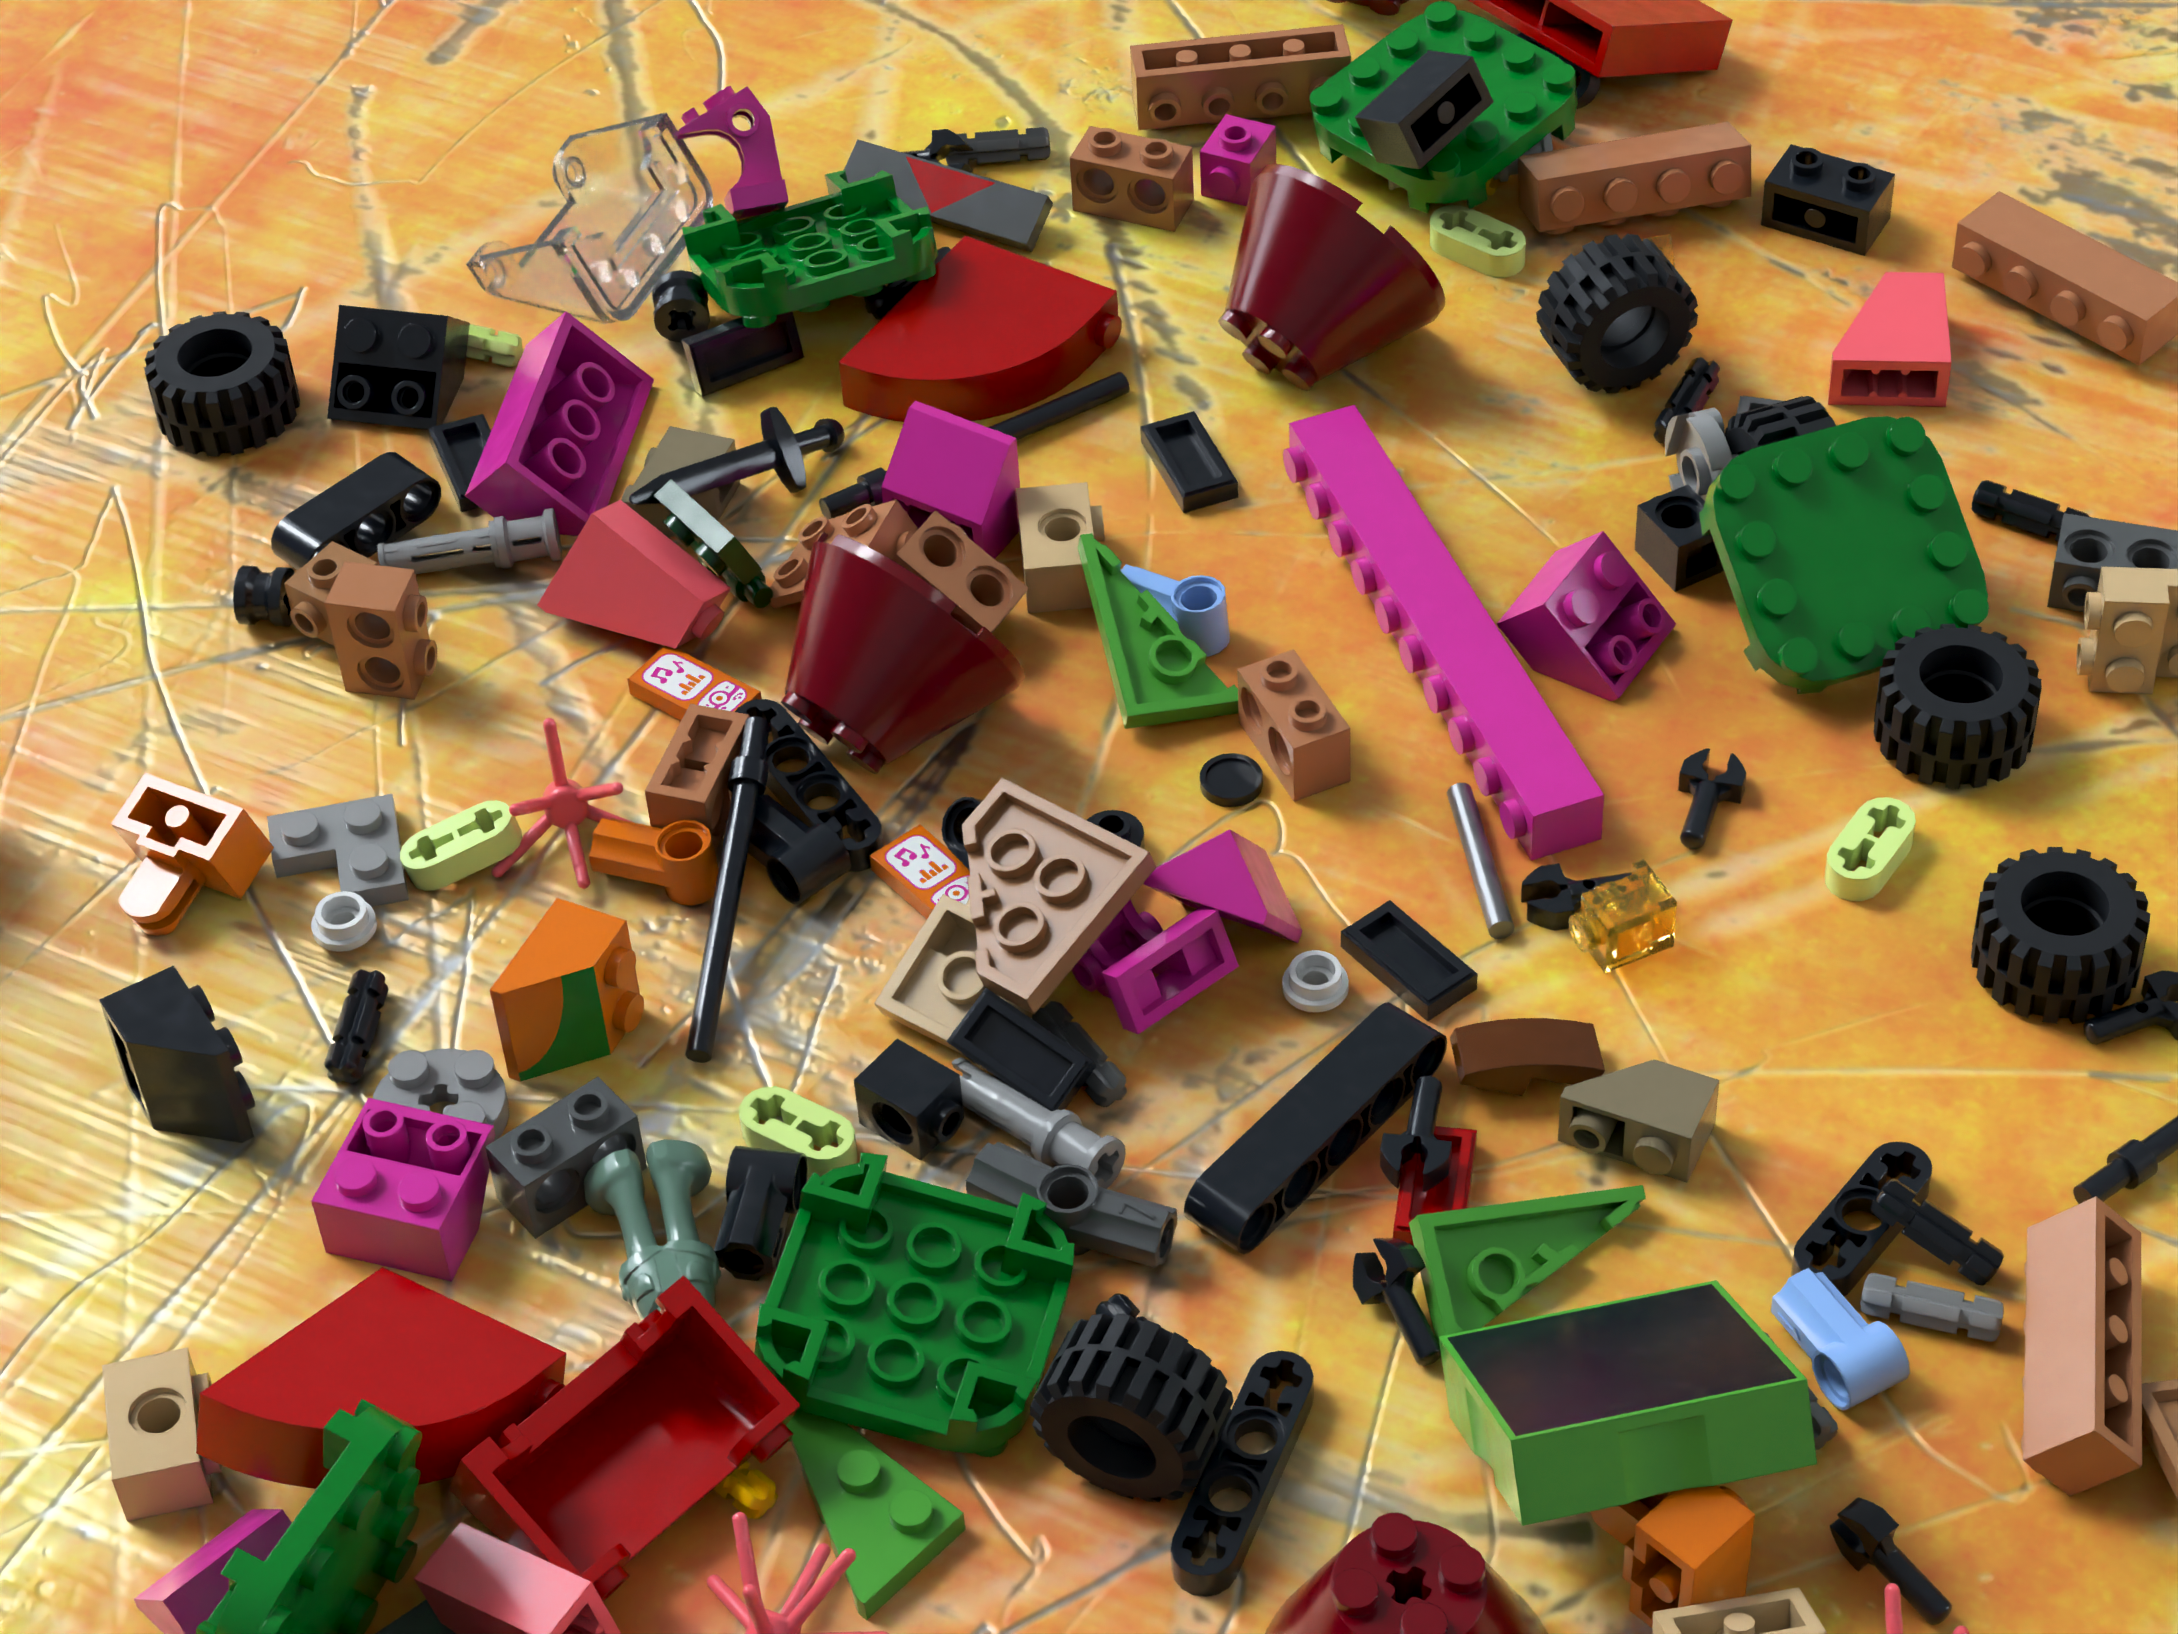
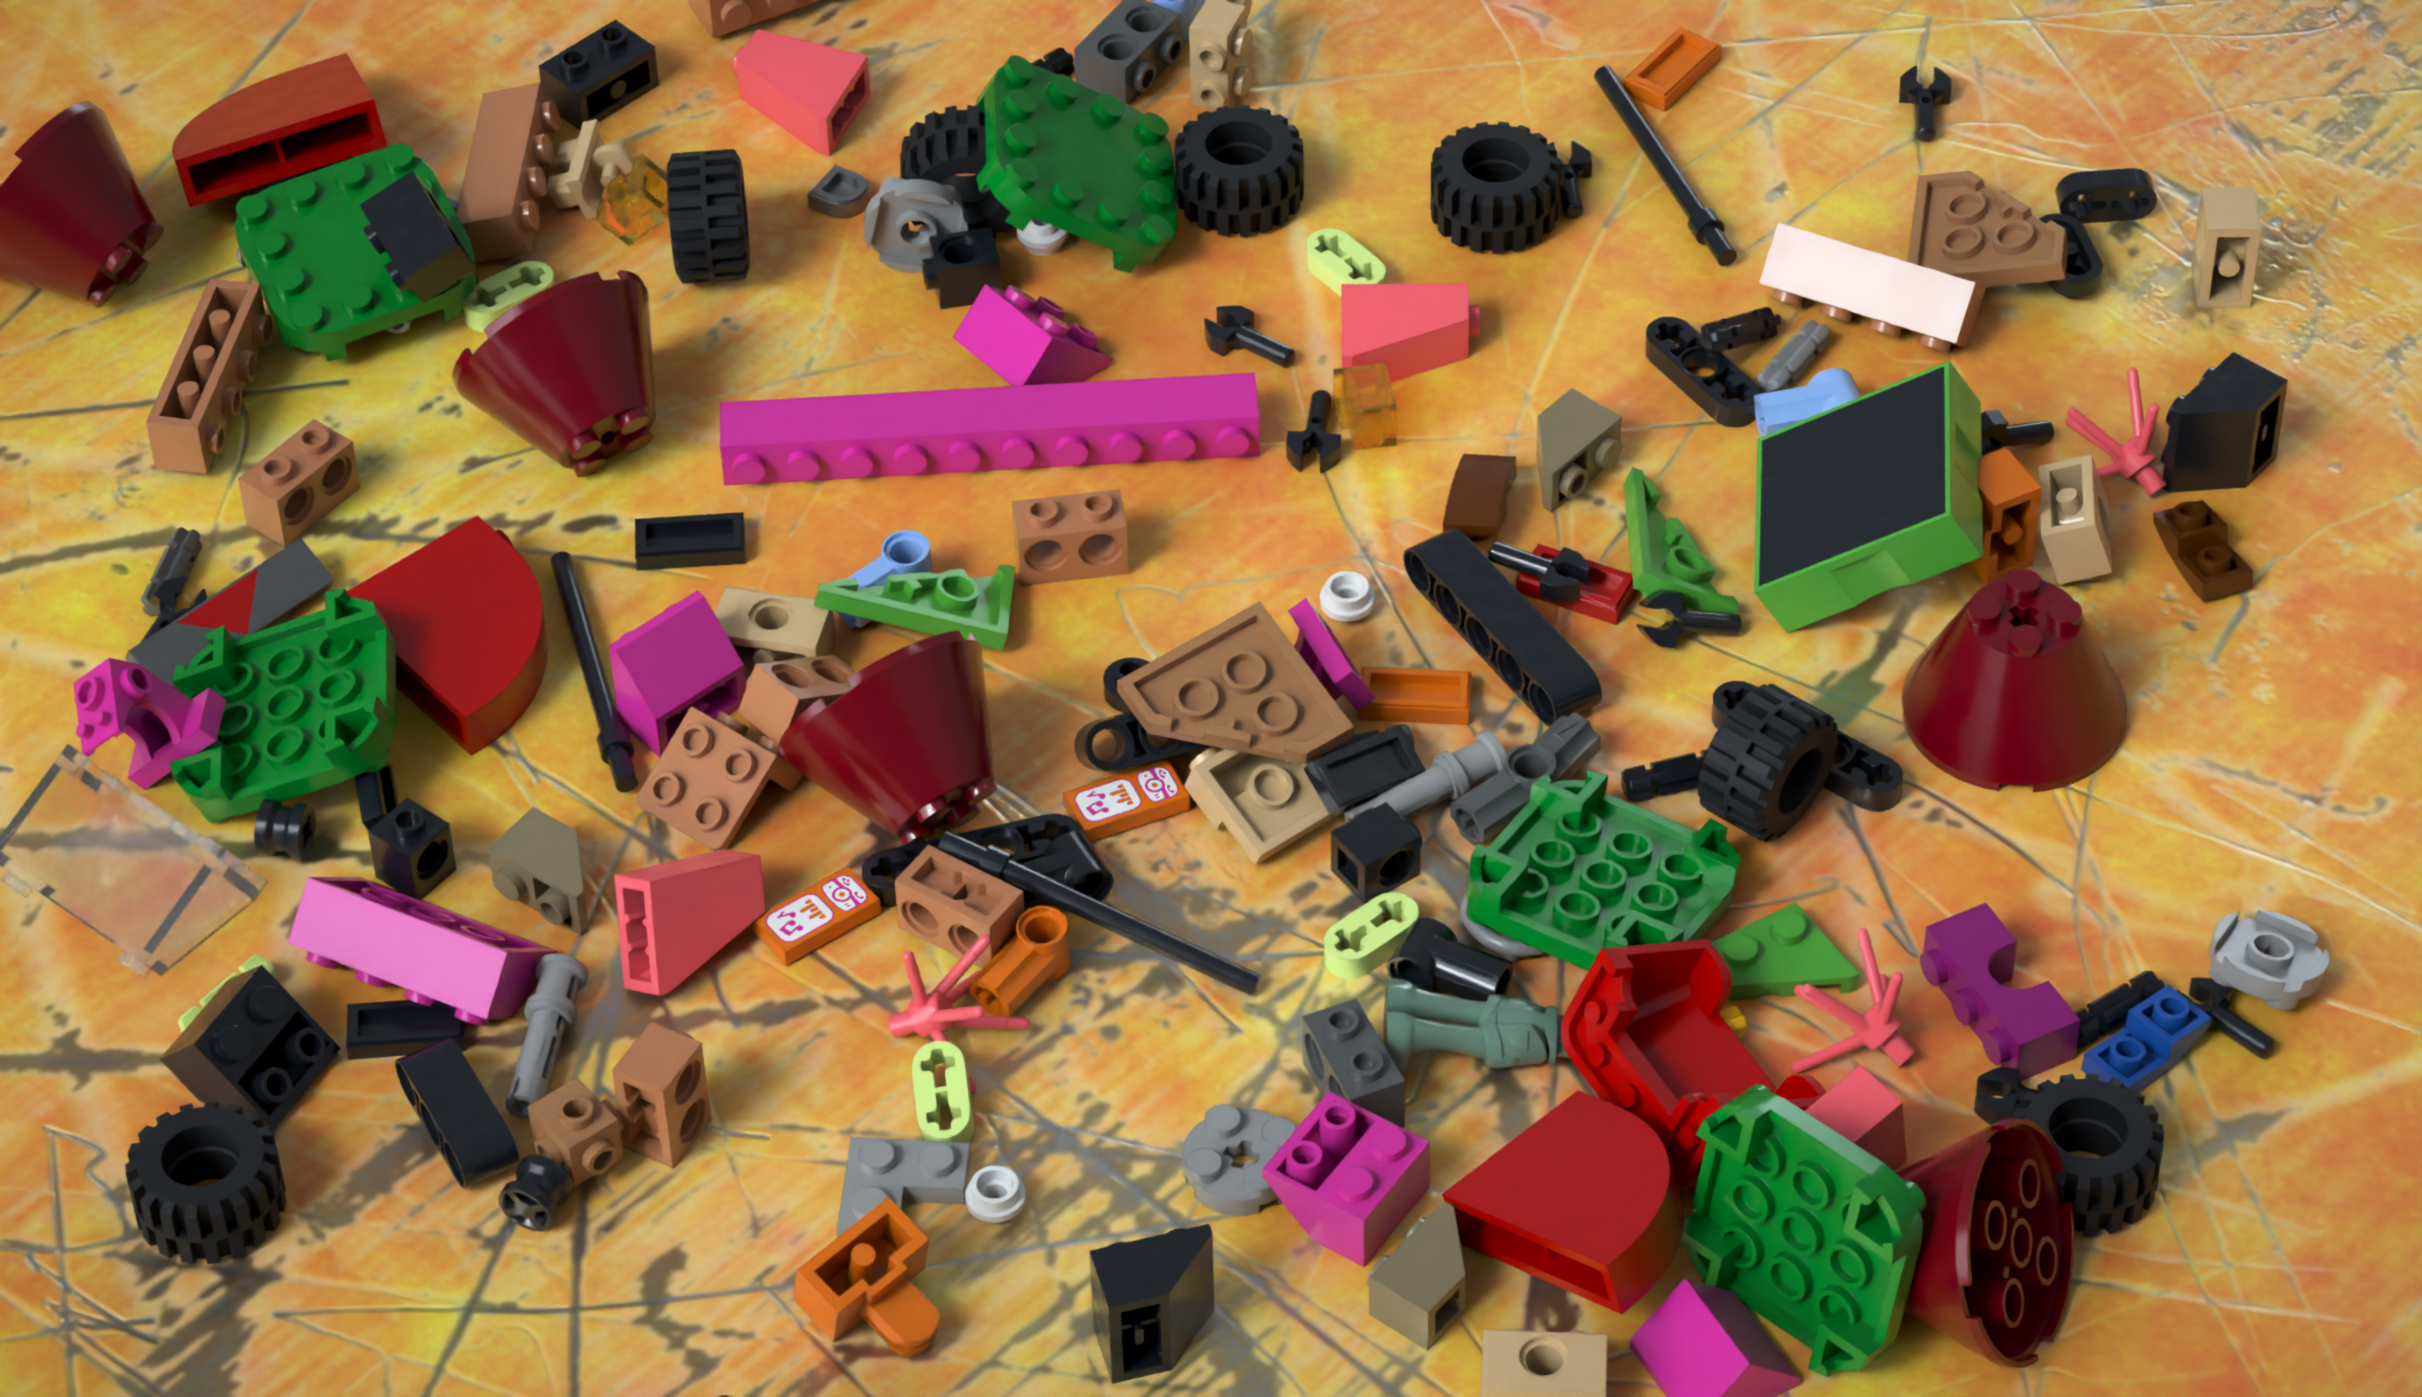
camera: 75 degrees left, 0 degrees up
black axle [324,969,389,1084] -> none
orange slope [490,898,644,1082] -> none
black sword [629,407,845,505] -> none
dark green plate [654,479,773,608] -> none
dark pink slope [1144,829,1302,943] -> none
dark pink brick [1200,114,1277,206] -> none
black piece [1200,753,1263,807] -> none
black tile [1341,900,1478,1021] -> none
flat silver bar [1447,783,1514,939] -> none
black axle [1654,357,1720,444] -> none
none -> black brick [368,798,457,899]
none -> tan hips [547,119,635,220]
none -> coral slope [1341,283,1479,395]
none -> orange tile [1357,666,1472,725]
none -> dark tan slope [1367,1201,1466,1351]

